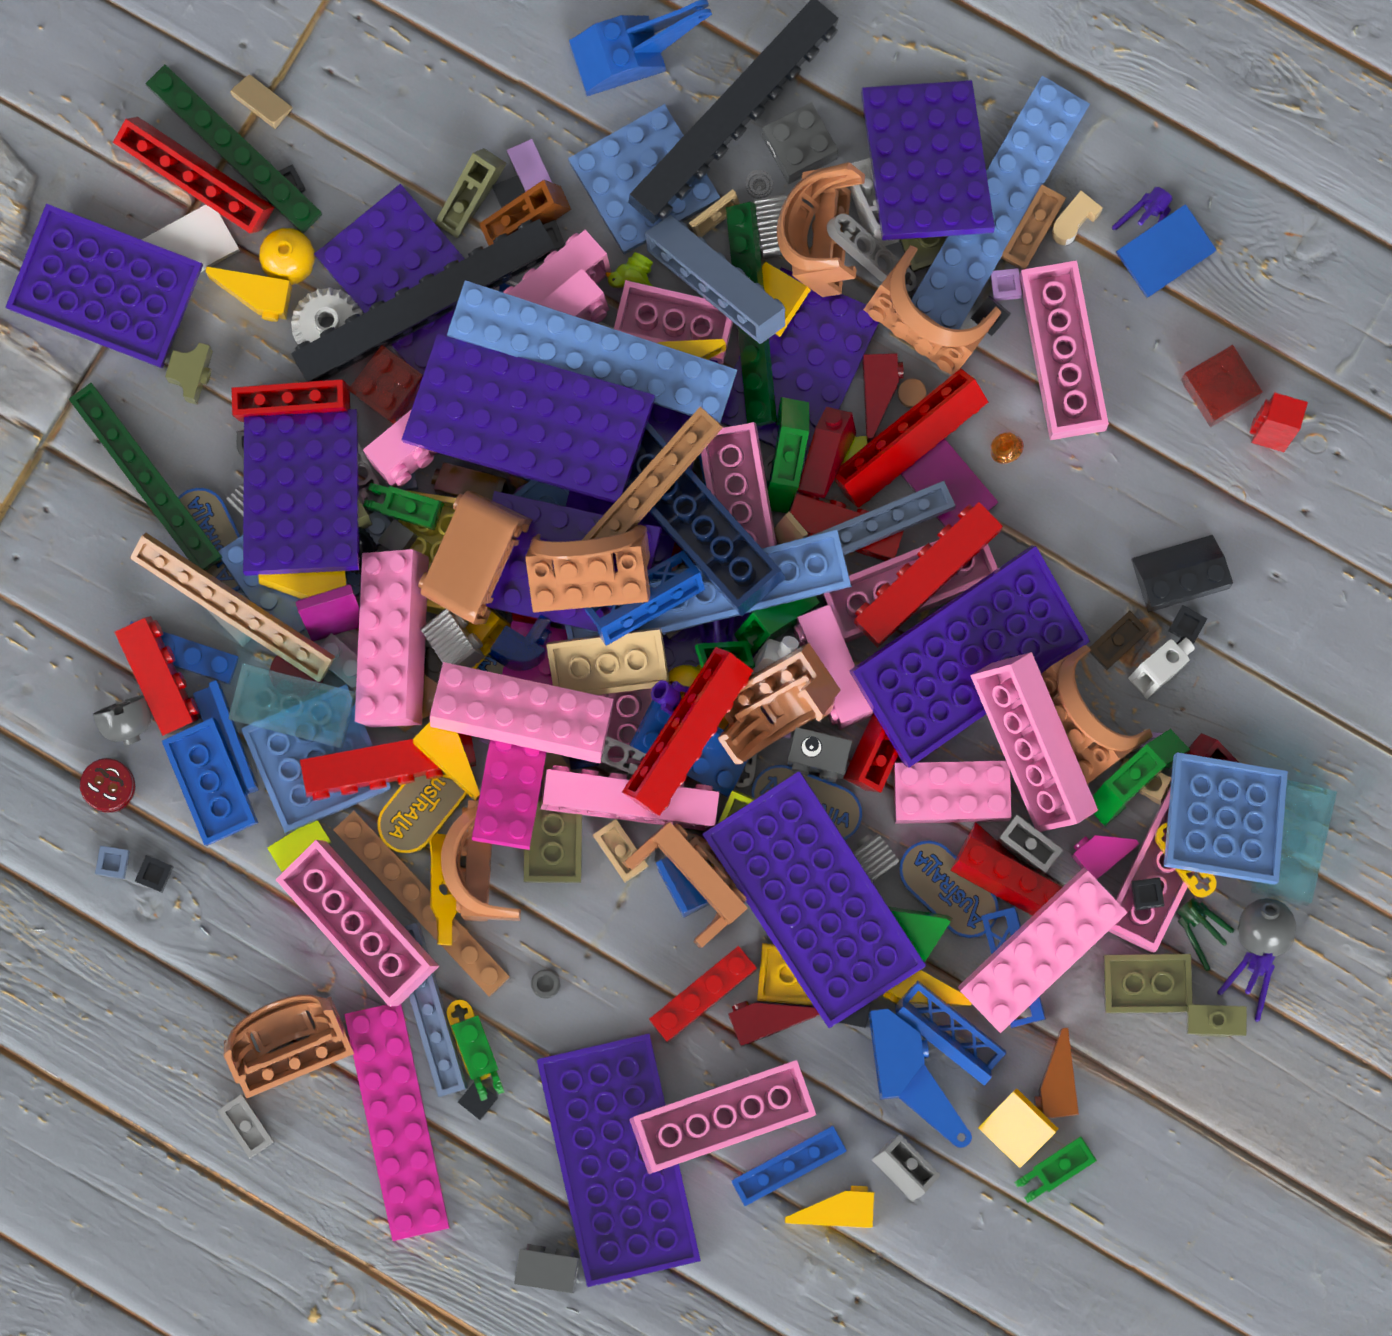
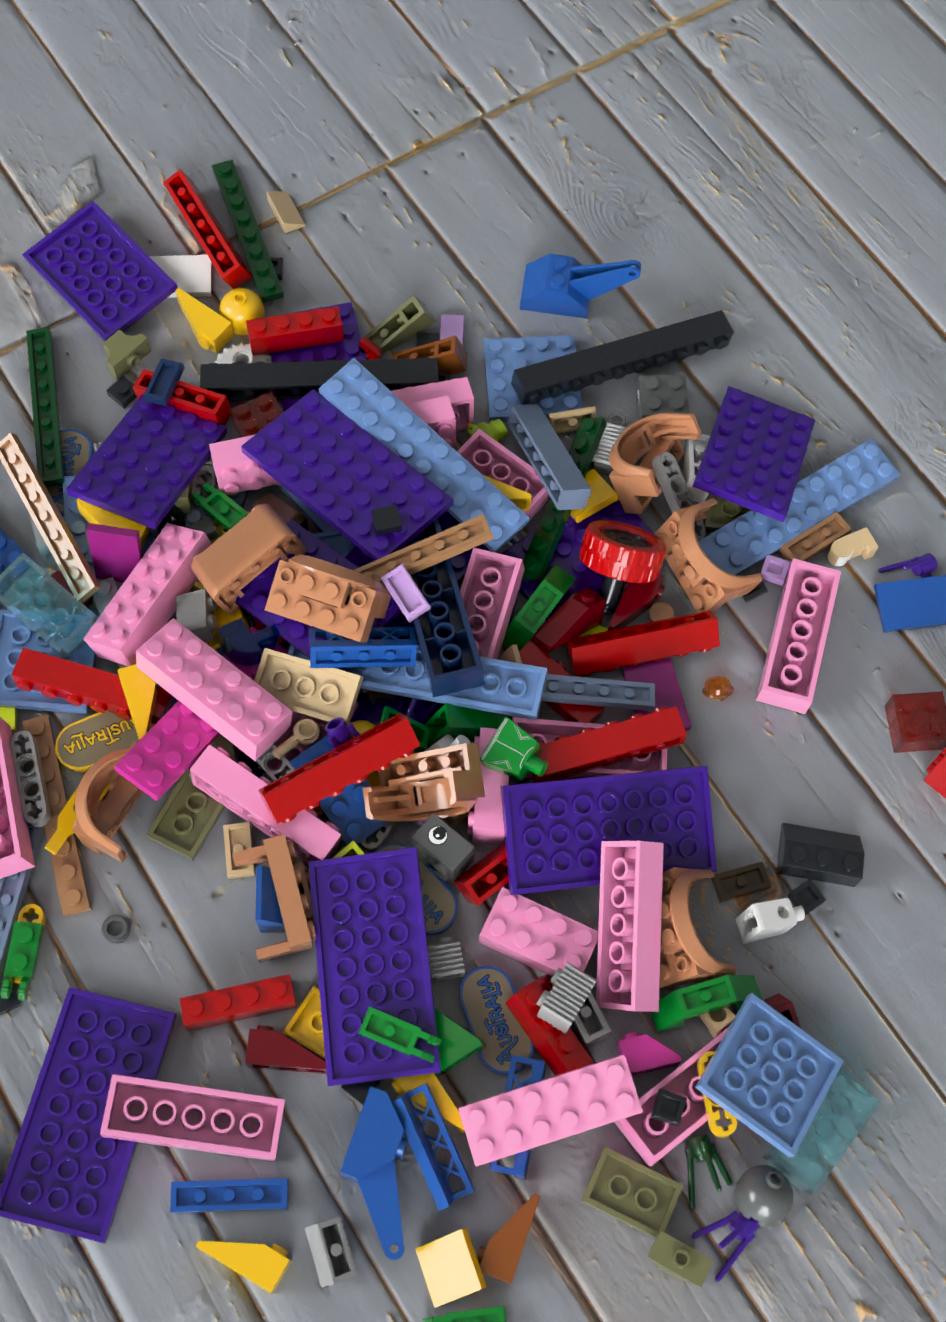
camera: 20 degrees right, 15 degrees down
none -> light grey beam [10,730,51,827]
none -> black plate [106,376,137,408]
none -> dark blue tile [143,359,185,406]
none -> red brick [246,306,344,356]
none -> tan plate [272,719,320,760]
none -> red arm [358,336,381,360]
none -> green hinge [358,1007,442,1063]
none -> black tile [371,505,402,536]
none -> lavender tile [381,564,431,622]
none -> green torso [480,716,548,780]
none -> light grey brick [536,963,597,1033]
none -> red wheel [579,520,666,614]

